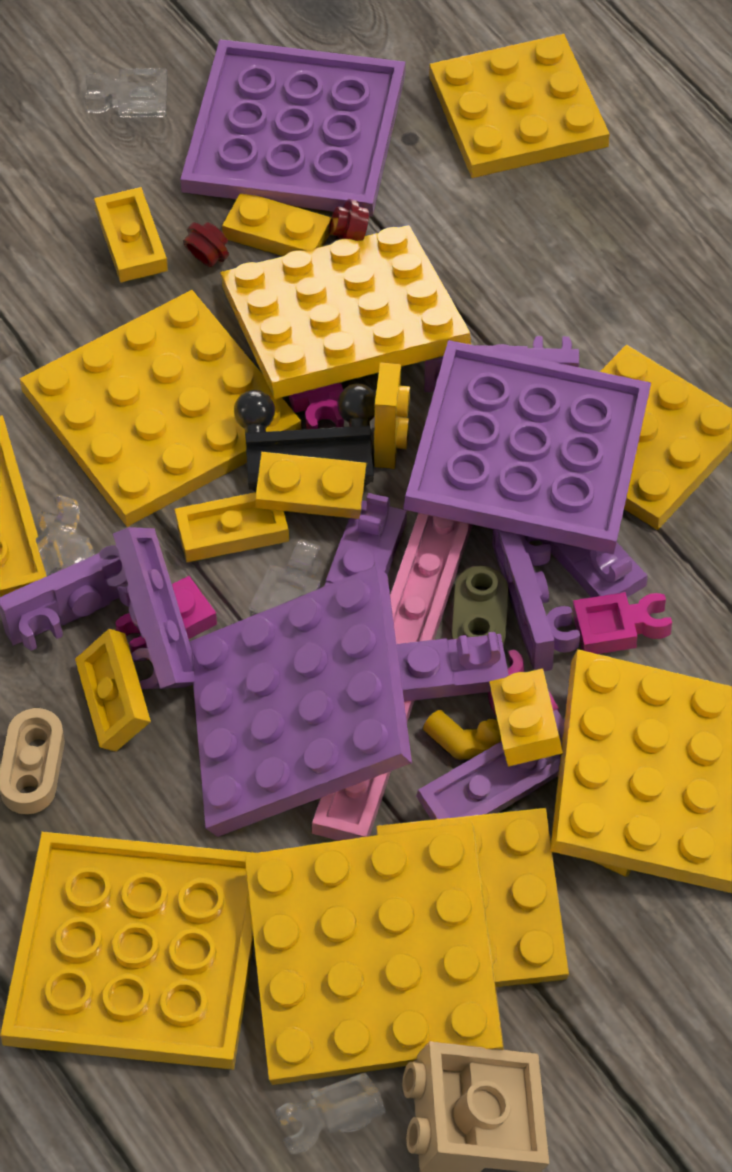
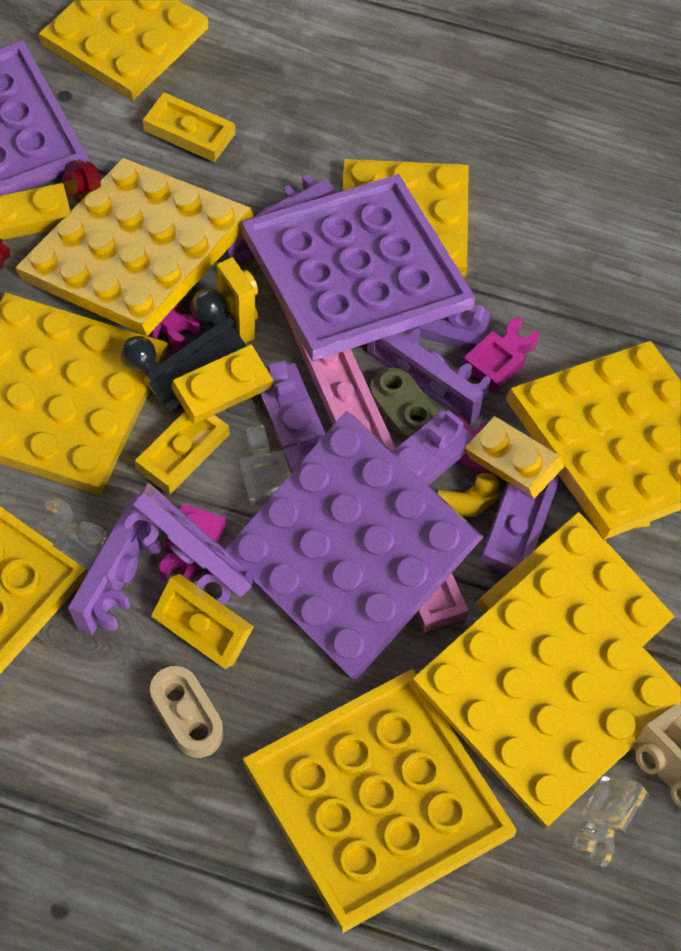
camera: 40 degrees left, 5 degrees up
none -> yellow plate [143,92,235,162]

